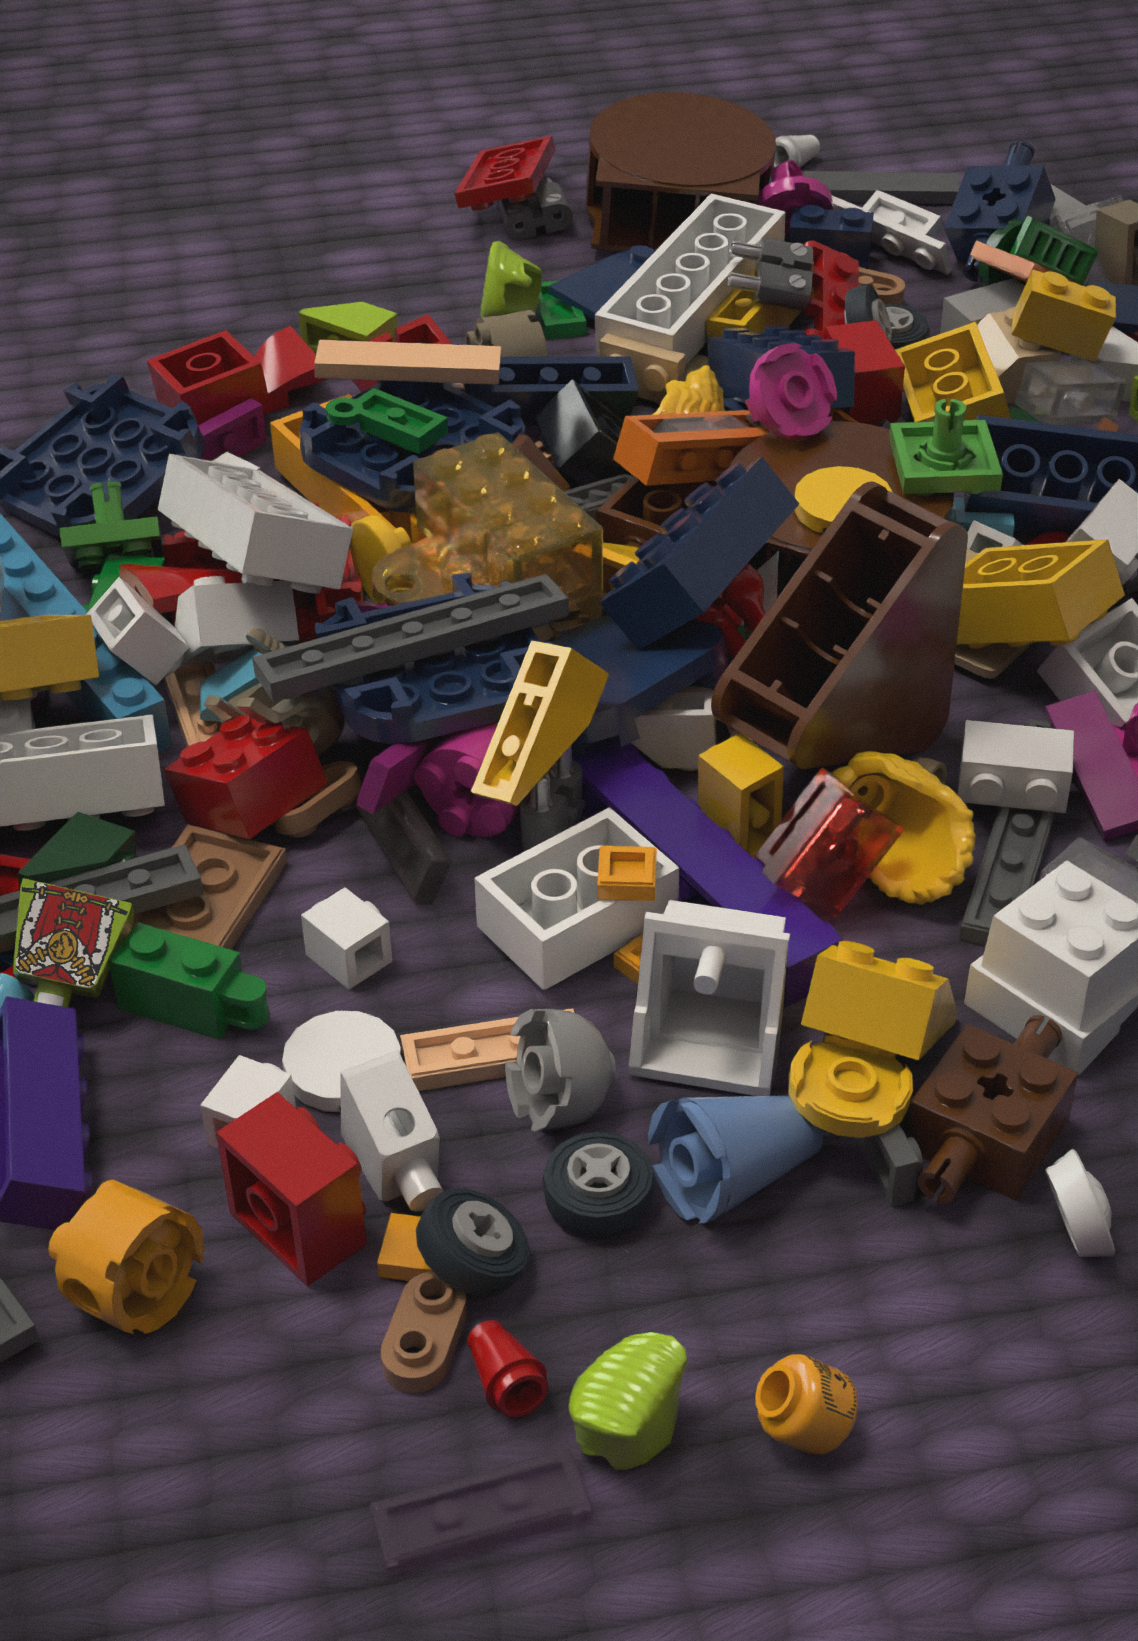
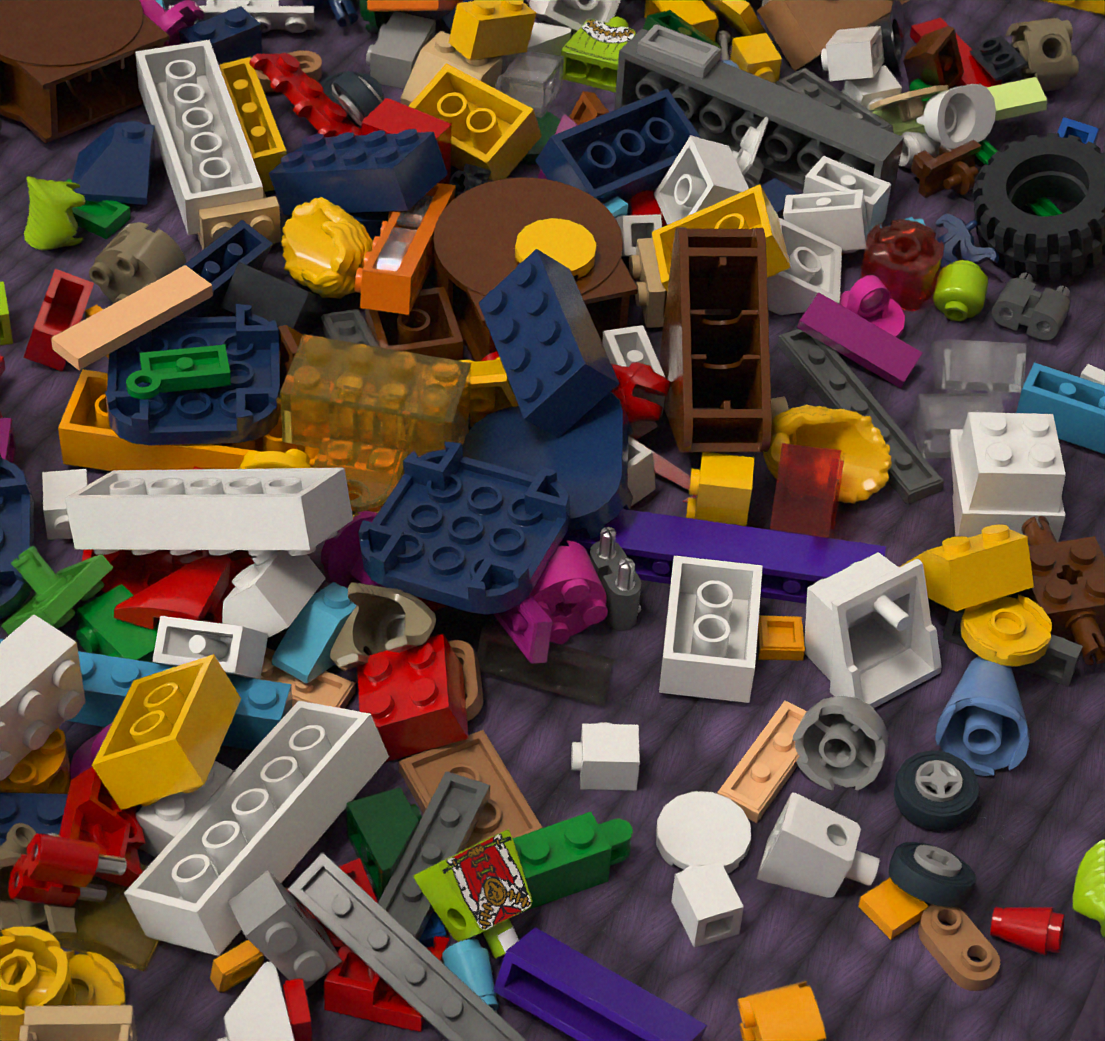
camera: 50 degrees left, 5 degrees up
red brick [216,1092,367,1287] -> none
dark grey plate [252,574,569,702] -> none
yellow slope [471,640,609,806] -> none
light orange tile [597,846,657,901] -> none
dark grey piece [728,237,813,311] -> none
dark pink tile [745,343,837,441] -> none
bright green plate [889,399,1003,496] -> none
white brick [958,720,1074,813] -> none

